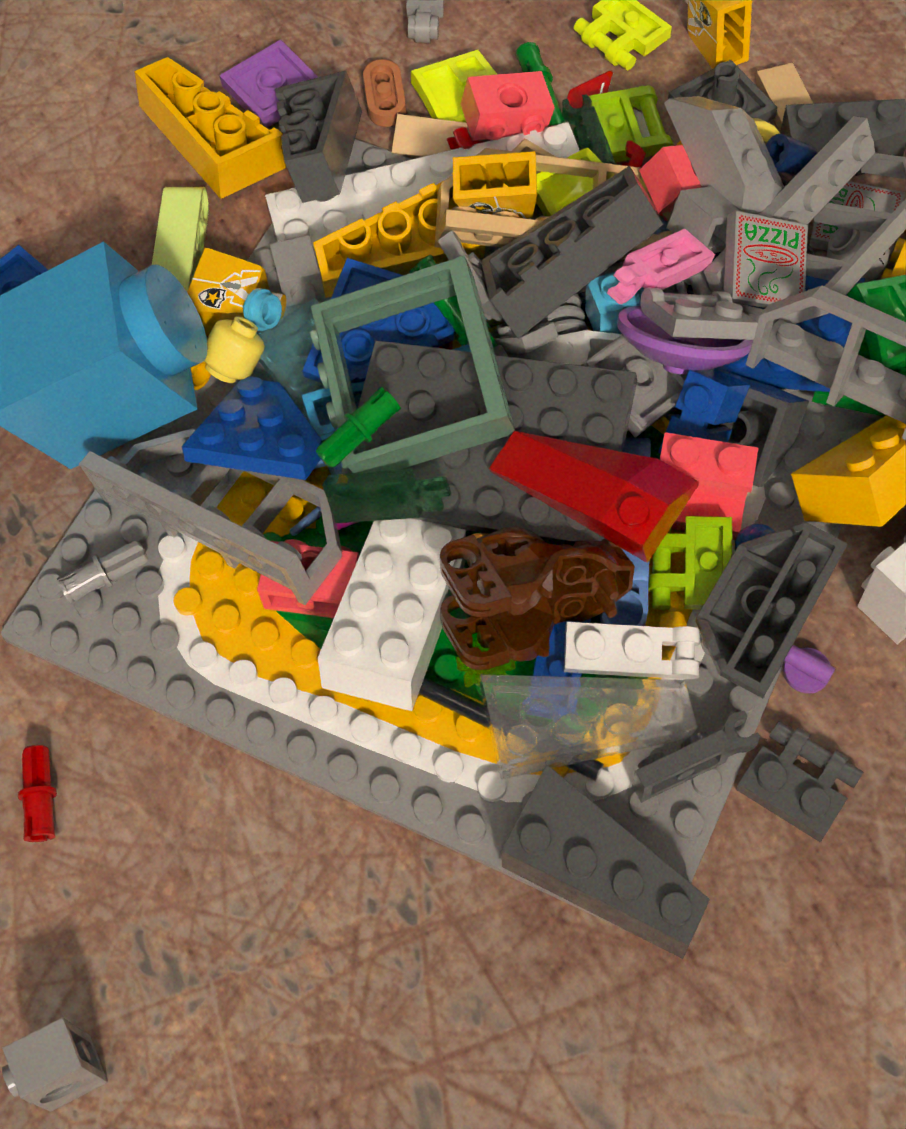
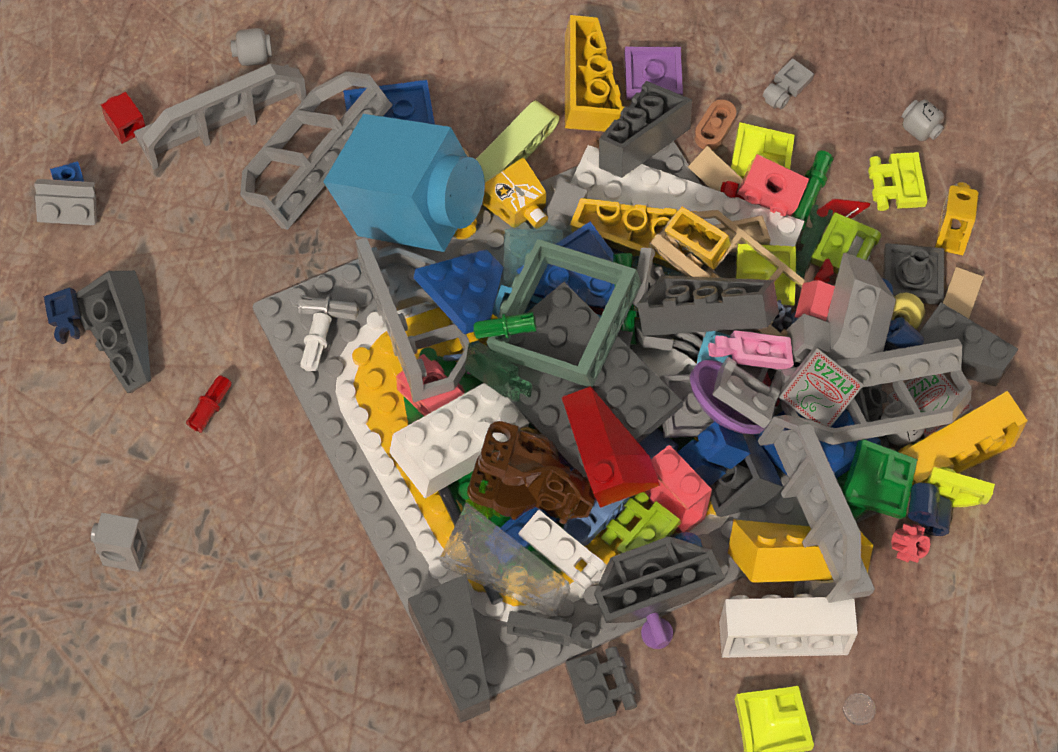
camera: 30 degrees right, 0 degrees up
light yellow head [204,316,265,383] -> none
medium azure plate [243,288,282,331] -> none
none -> white axle [300,313,332,372]

